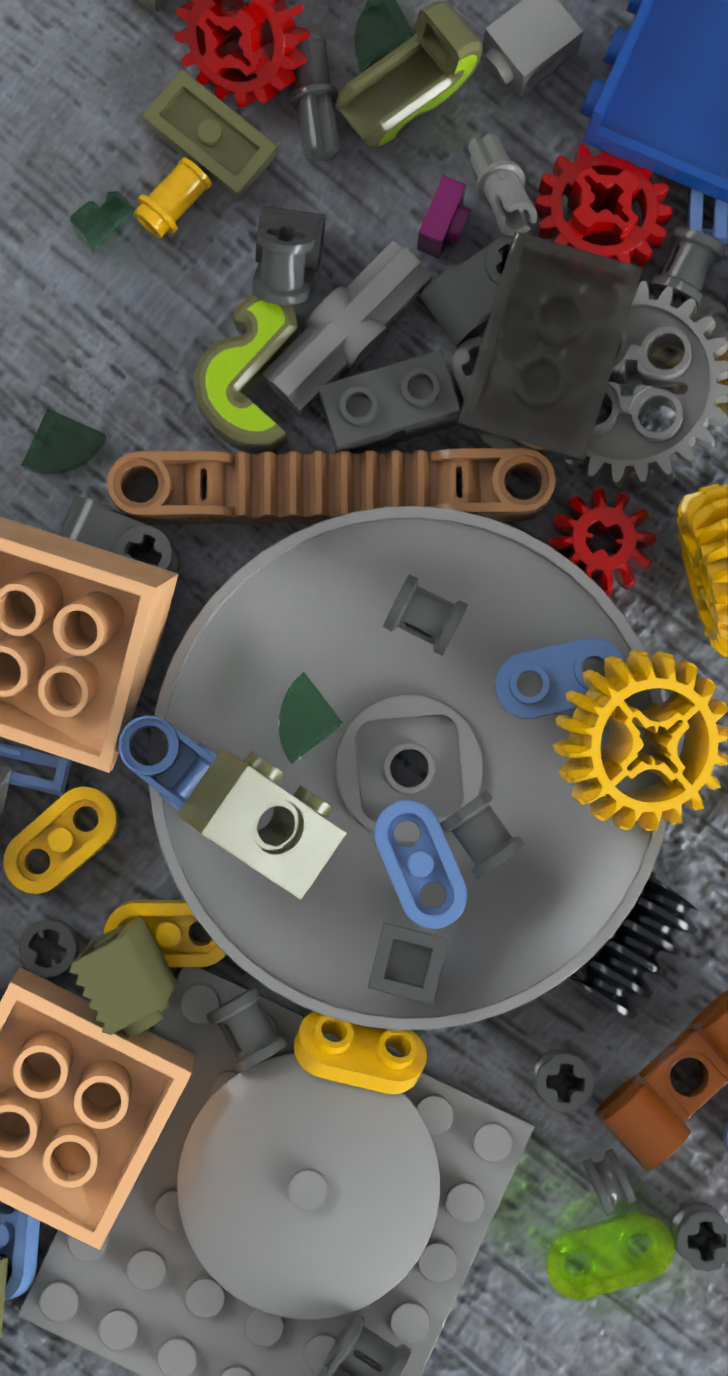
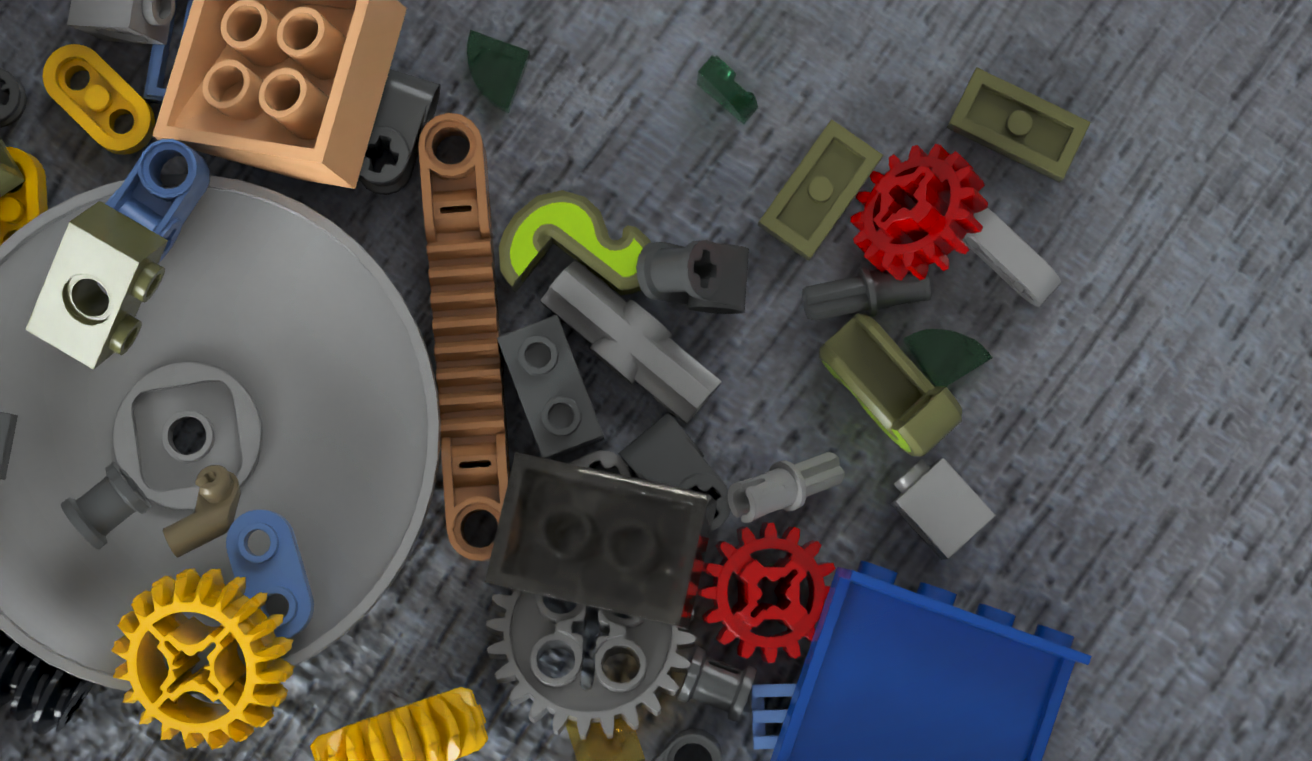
camera: 85 degrees right, 0 degrees up
yellow pin [133,157,212,239] -> none
clear green tile [278,672,344,765] -> none
medium blue plate [374,800,467,929] -> none
dark grey bush [383,574,468,656] -> none
magenta plate [417,175,472,259] -> none
red gear [547,488,657,597] -> none
none -> dark tan arm [163,465,241,558]

